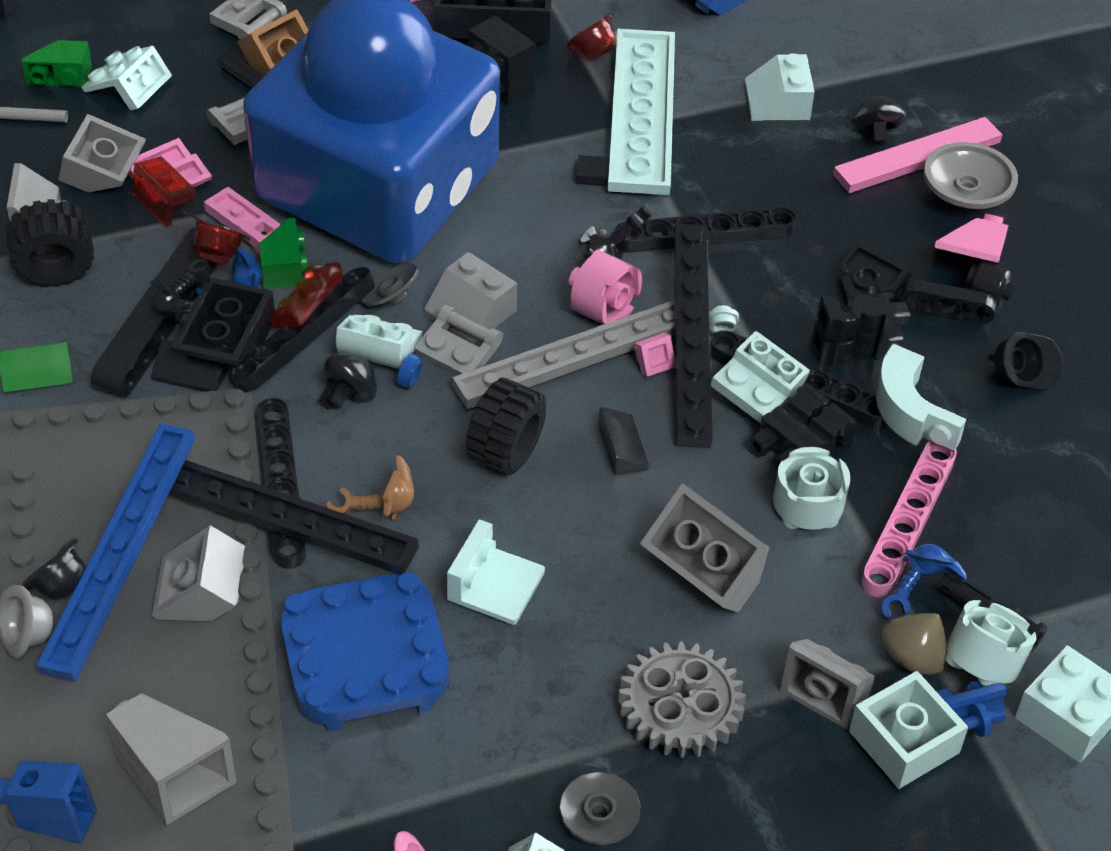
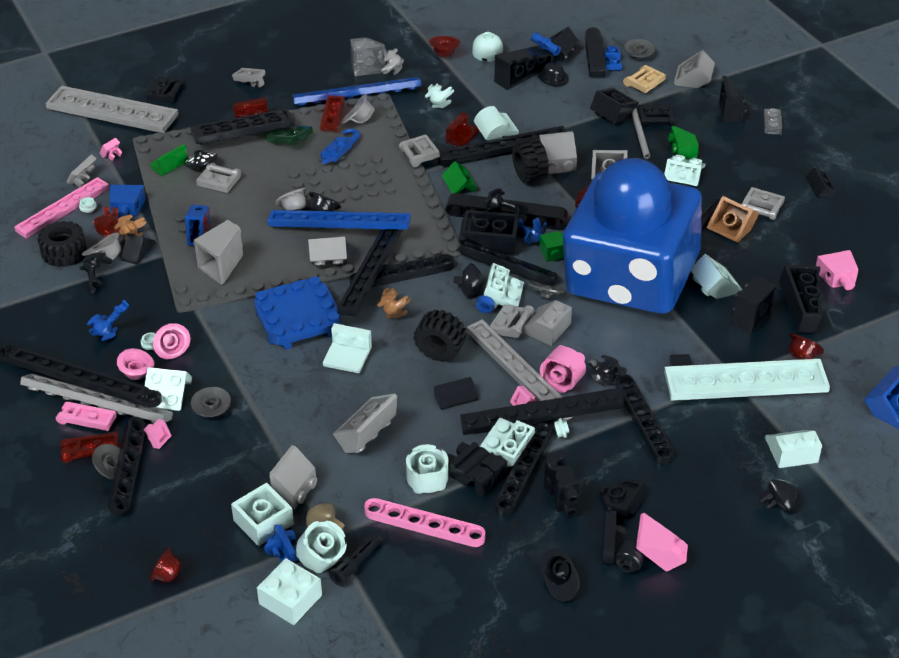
camera: 85 degrees right, 5 degrees down
clear red piece [181,210,251,264] -> none
clear red plate [269,262,343,329] -> none
light grey gear [618,641,746,758] -> none
bright pink tile [833,117,1002,193] -> none
light aqua arch [876,344,966,451] -> none
blue piece [880,544,967,620] -> none
light grey dish [924,142,1018,209] -> none

